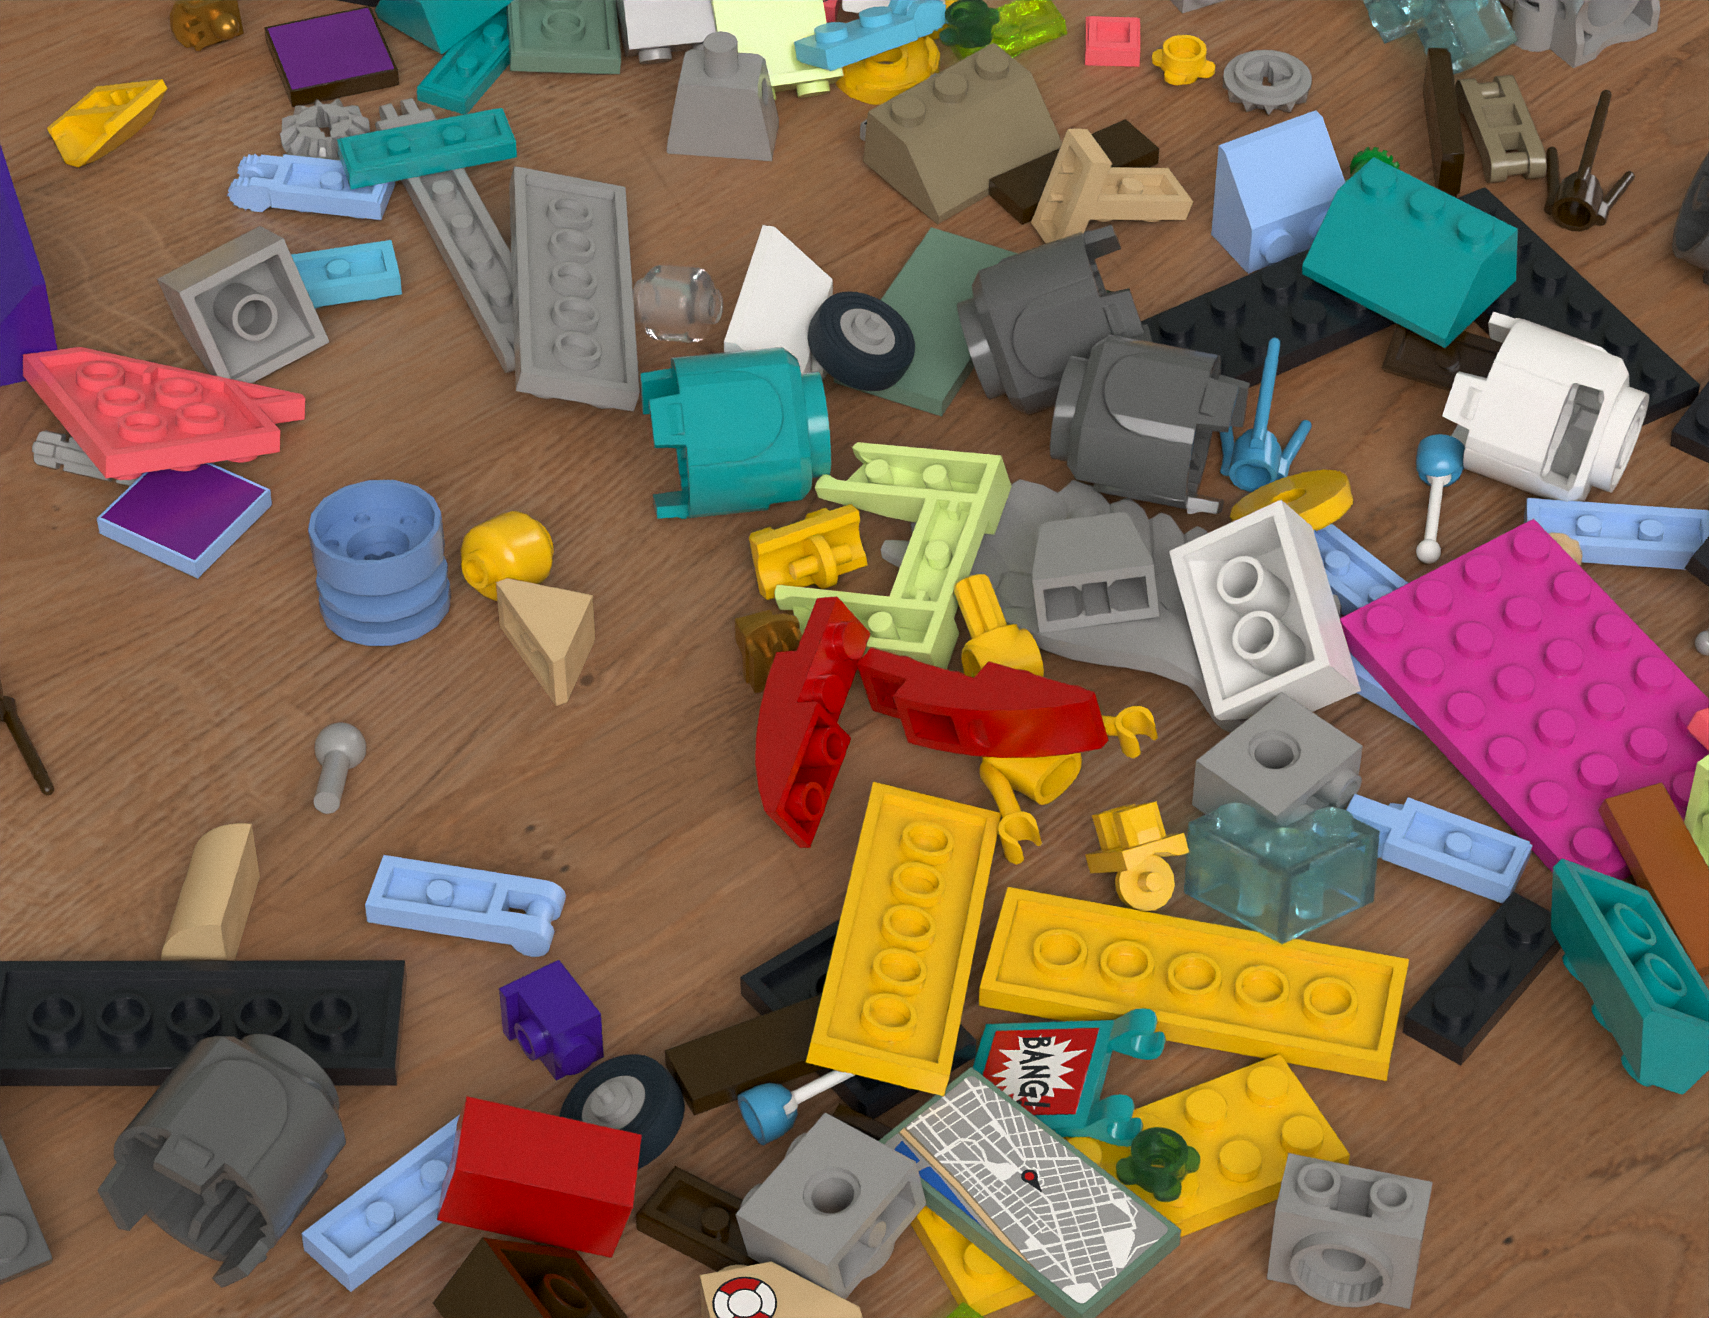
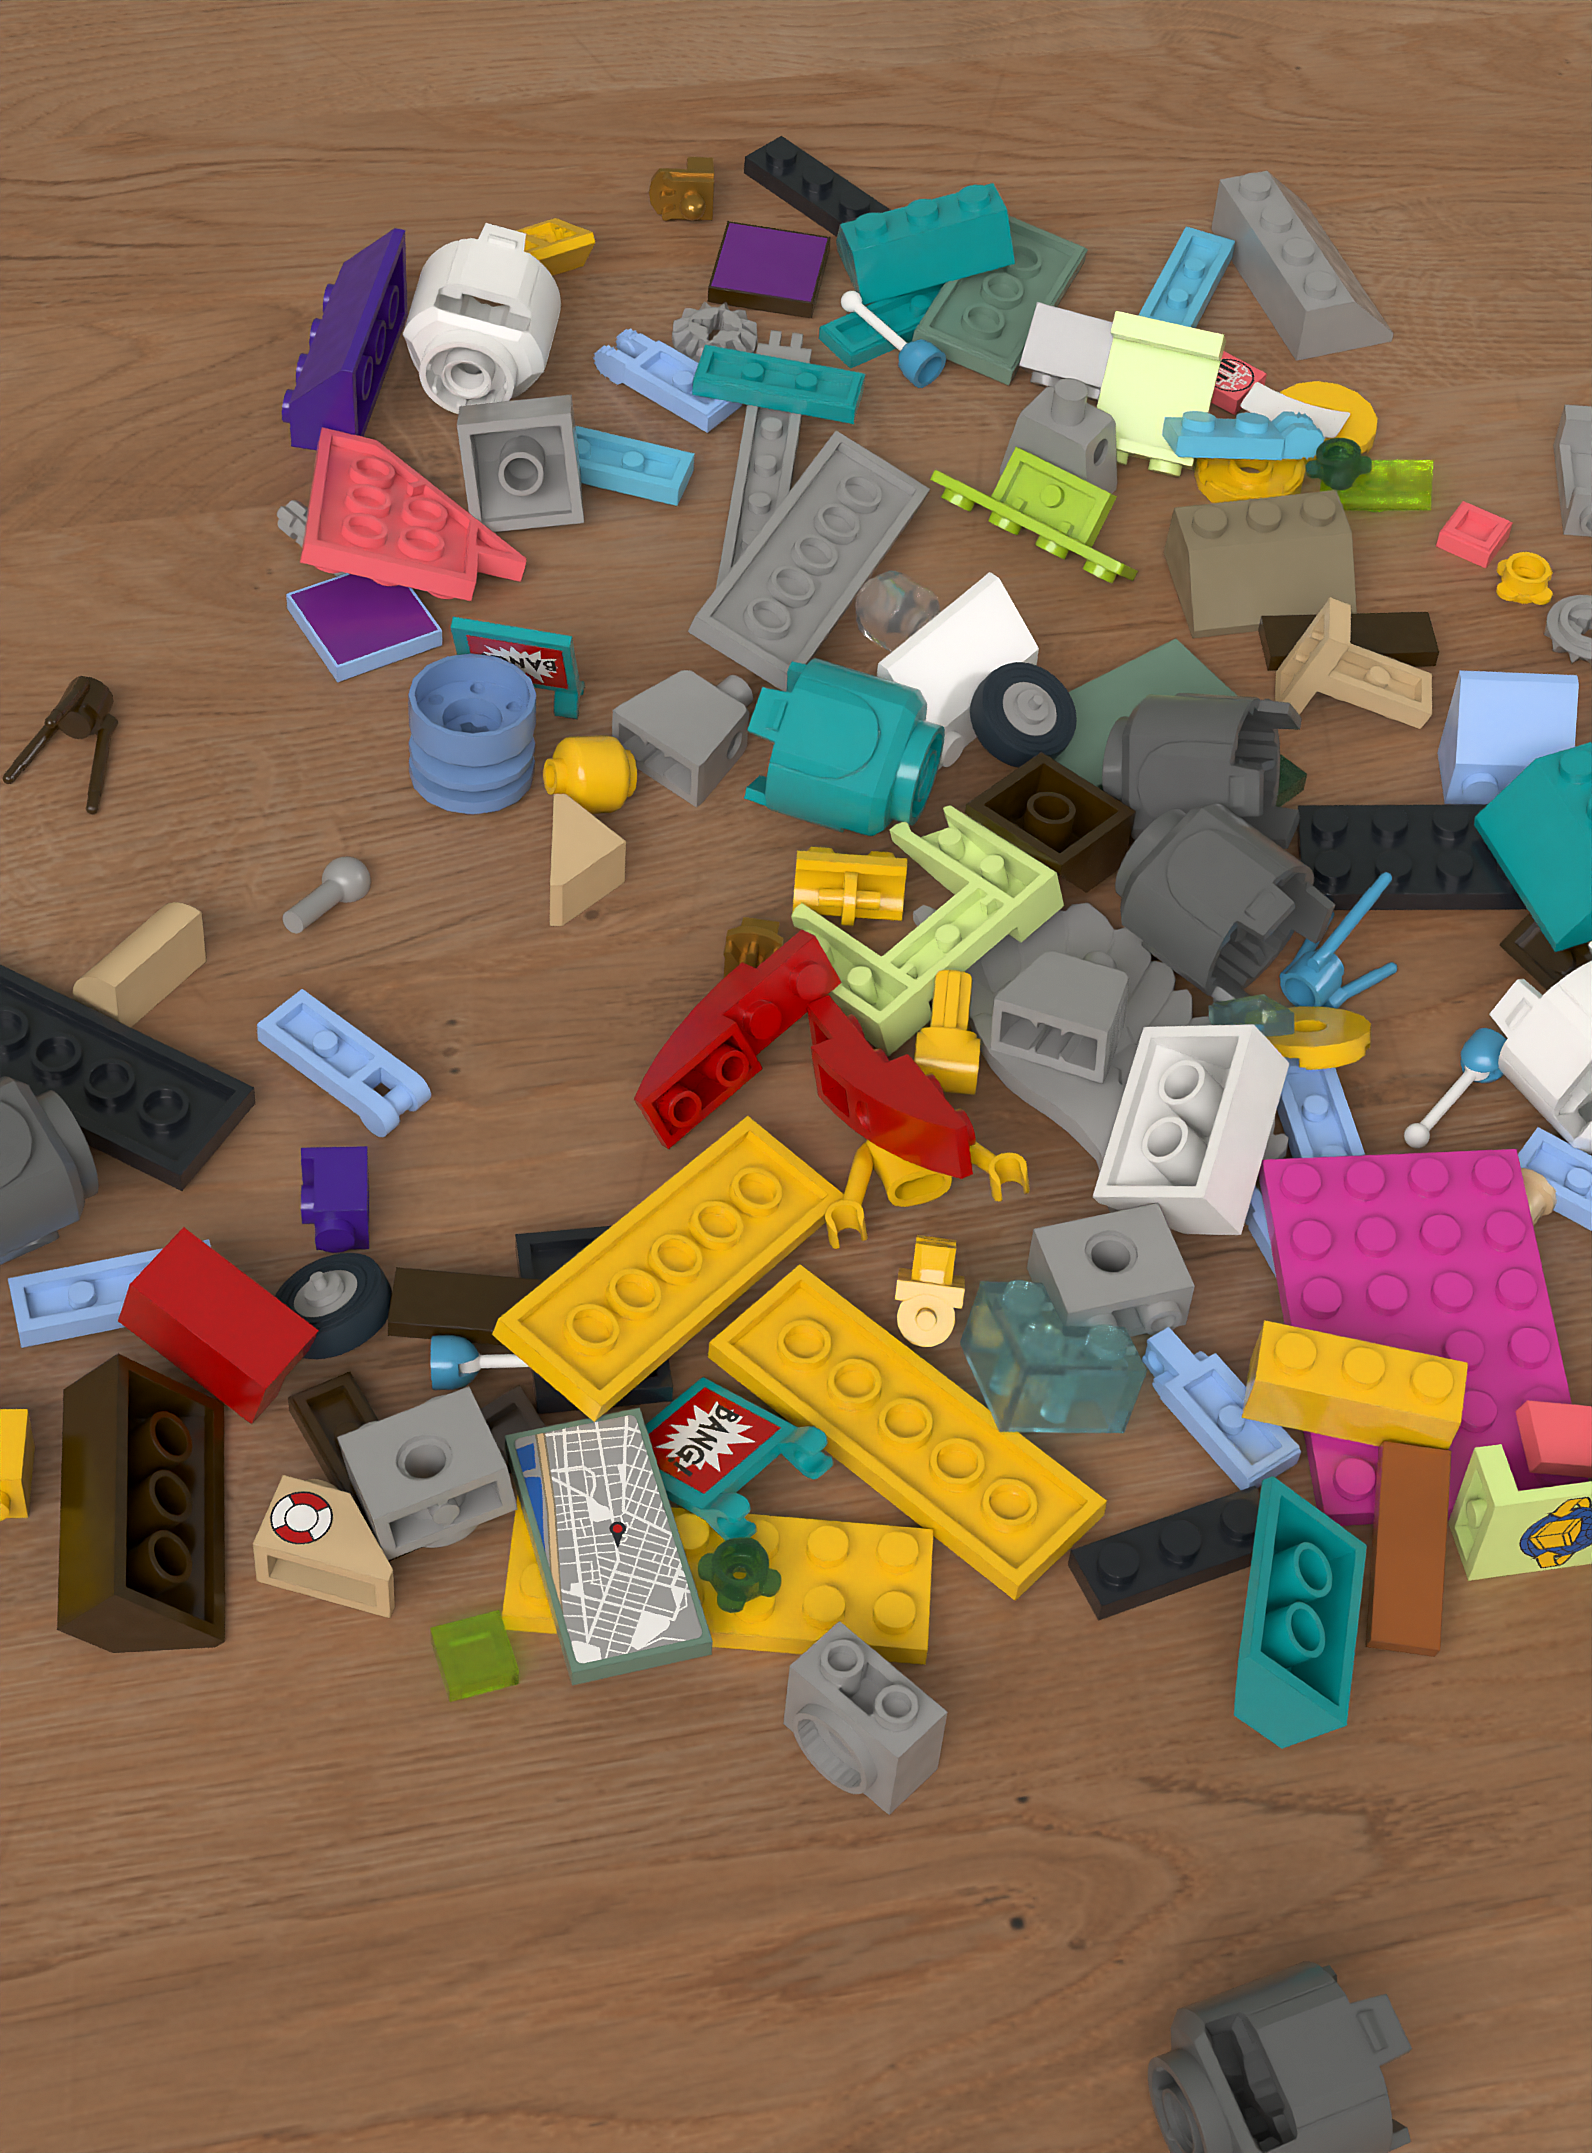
camera: 25 degrees right, 5 degrees up
none -> white piece [403,223,561,414]
none -> flag [450,617,585,720]
none -> light grey torso [612,670,753,808]
none -> dark azure hinge [841,291,946,388]
none -> lime bracket [930,447,1138,584]
none -> dark brown slope [965,752,1136,893]
none -> clear light blue tile [1208,994,1294,1036]
none -> yellow brick [1241,1320,1468,1450]

